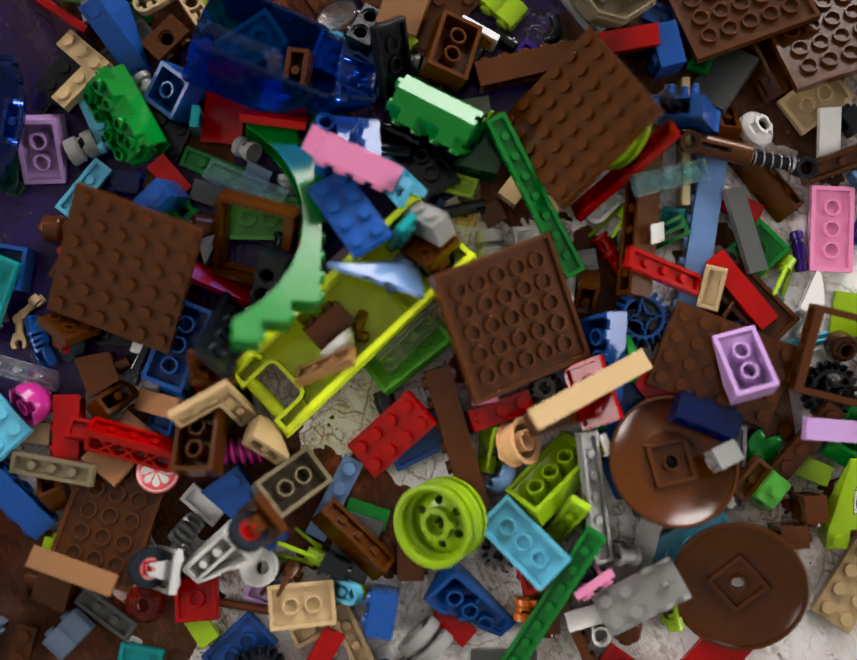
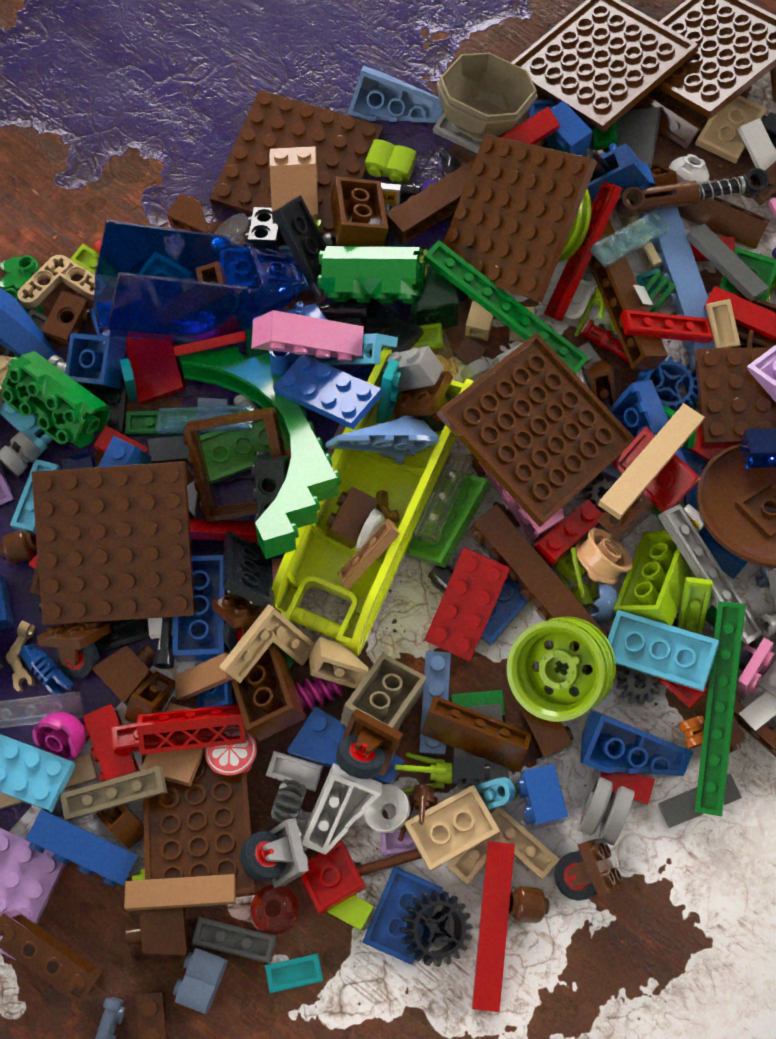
camera: 15 degrees left, 15 degrees down
light grey wheel [231,136,262,163] -> none
black pin [441,198,486,219] -> none

